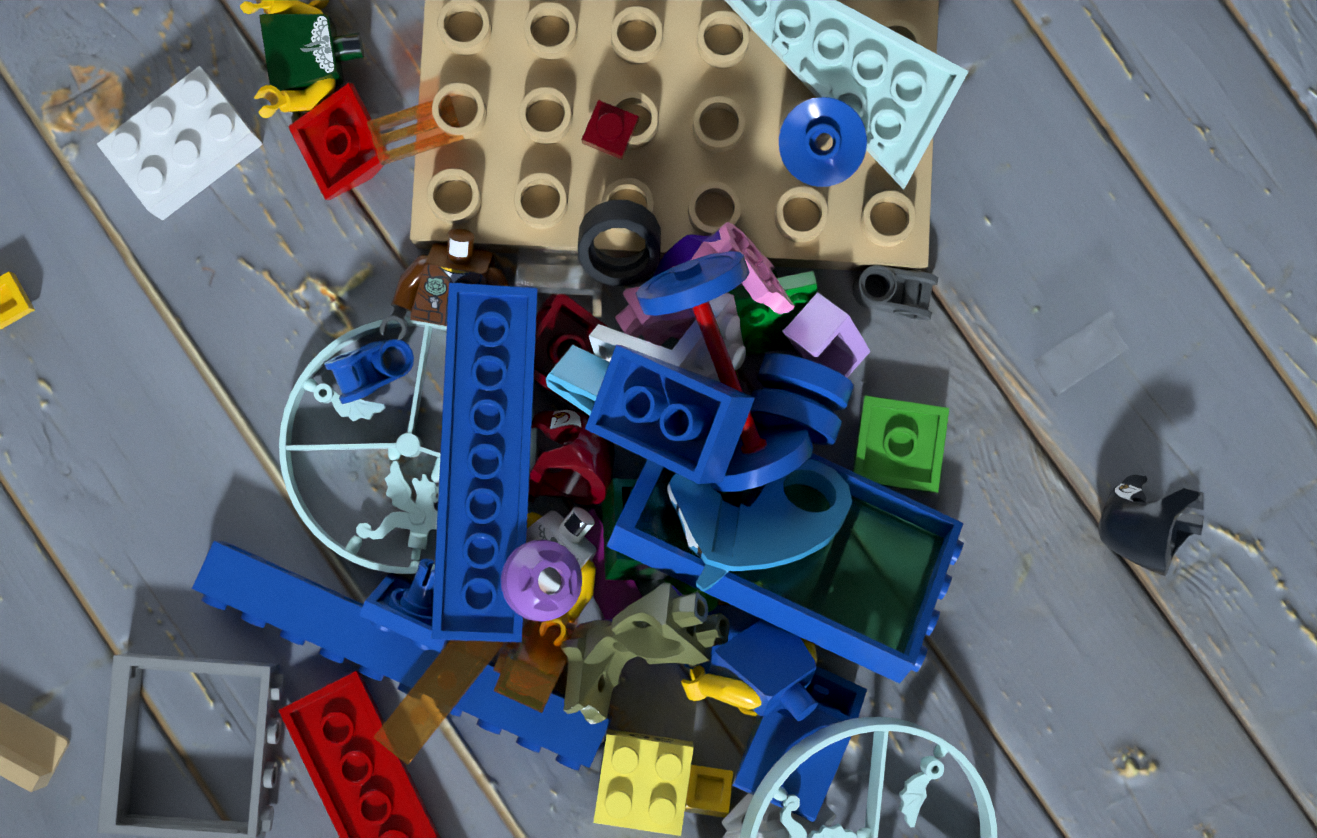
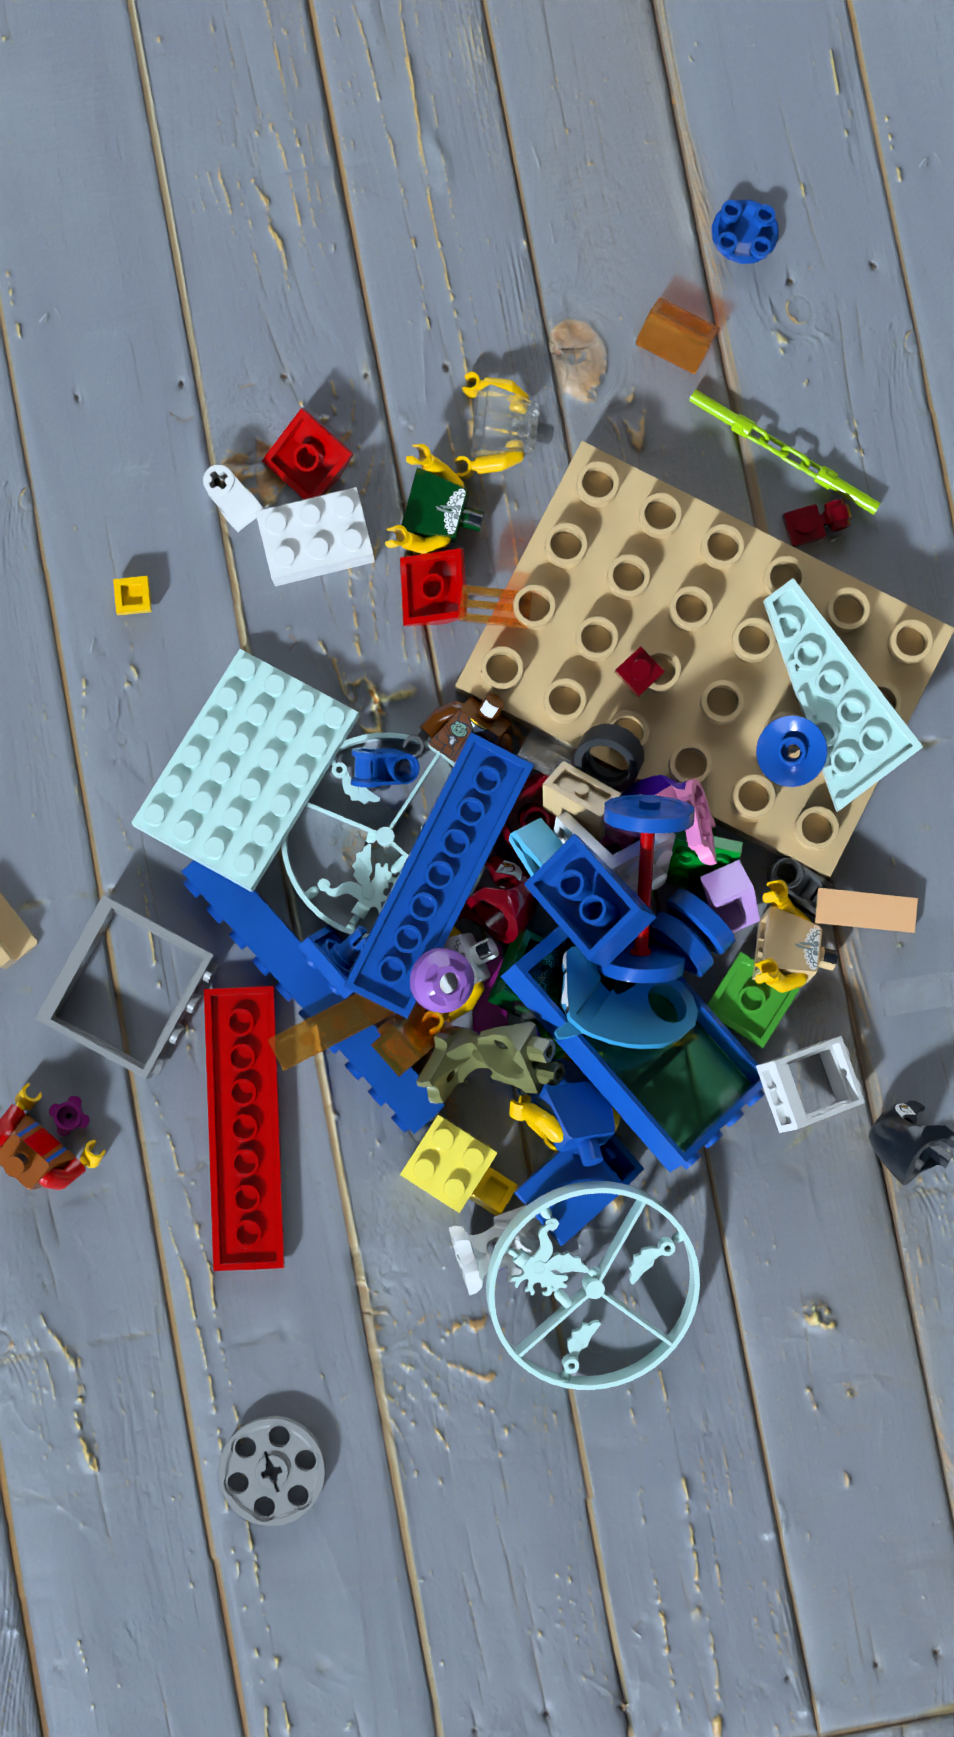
camera: 25 degrees right, 0 degrees up
none -> light aqua plate [131,649,360,892]
none -> white piece [203,465,264,532]
none -> red slope [262,408,354,500]
none -> tan panel [543,761,621,841]
none -> torso [752,880,838,993]
none -> white window [756,1036,865,1133]
none -> light nougat tile [815,888,918,933]

